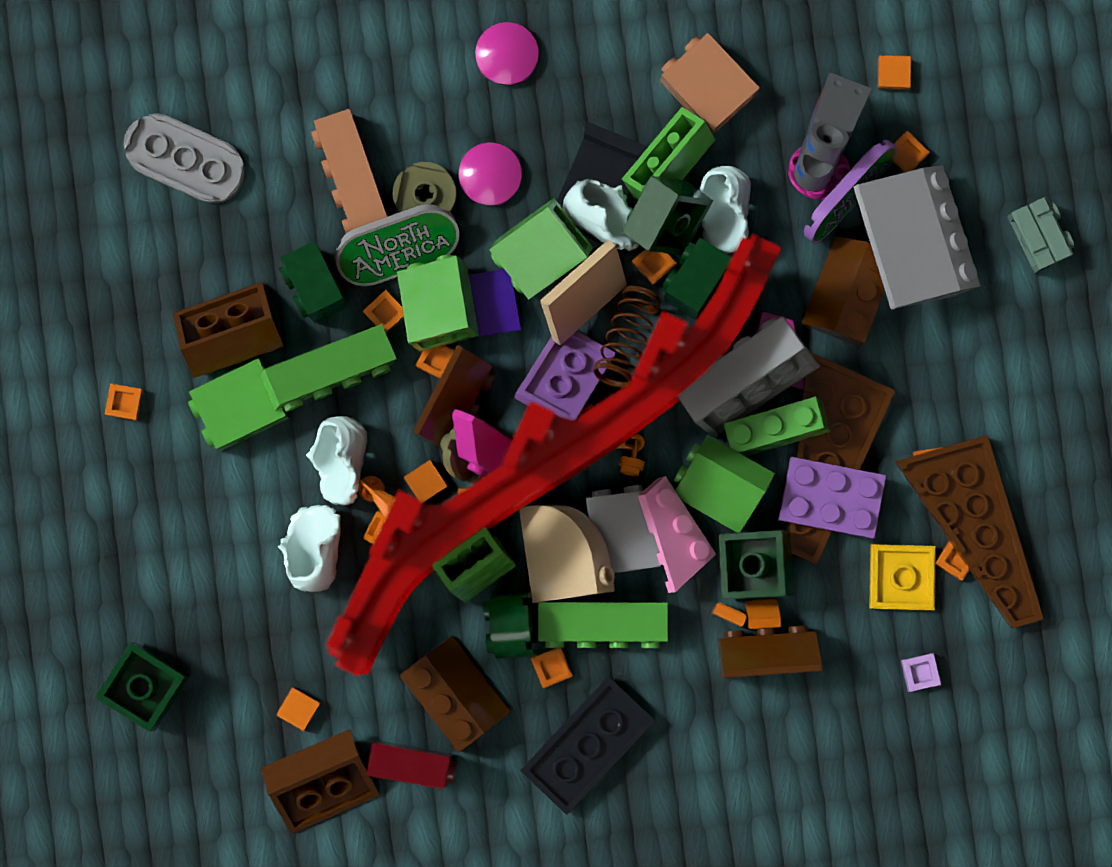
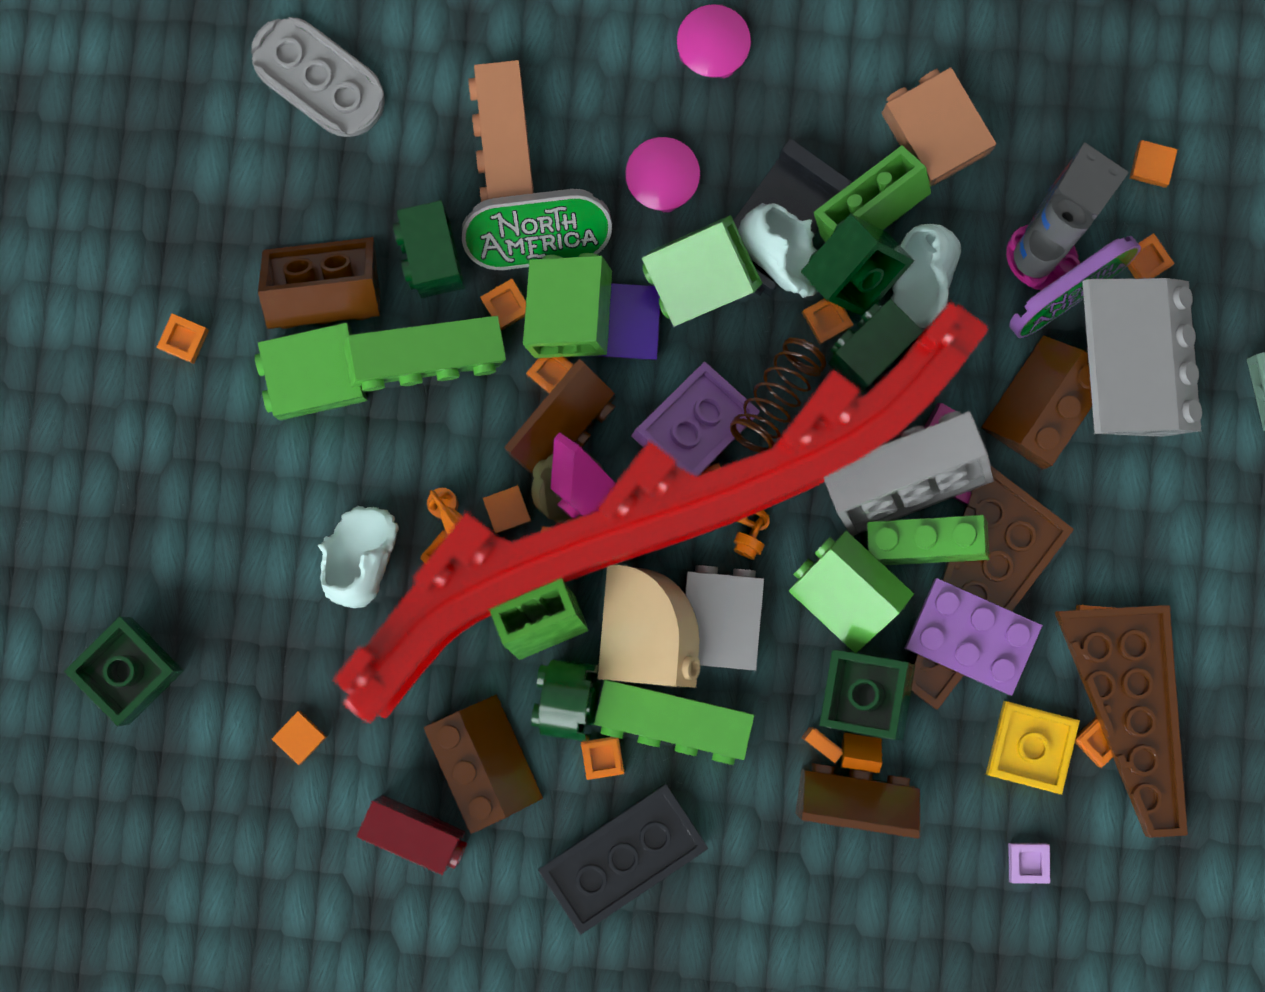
camera: 10 degrees right, 0 degrees up
reddish brown slope [261,729,380,834] -> none
light aqua piece [306,416,367,506] -> none
olive plate [393,162,457,213] -> none
tan tile [540,240,627,346] -> none
bright pink wing [638,476,716,593] -> none

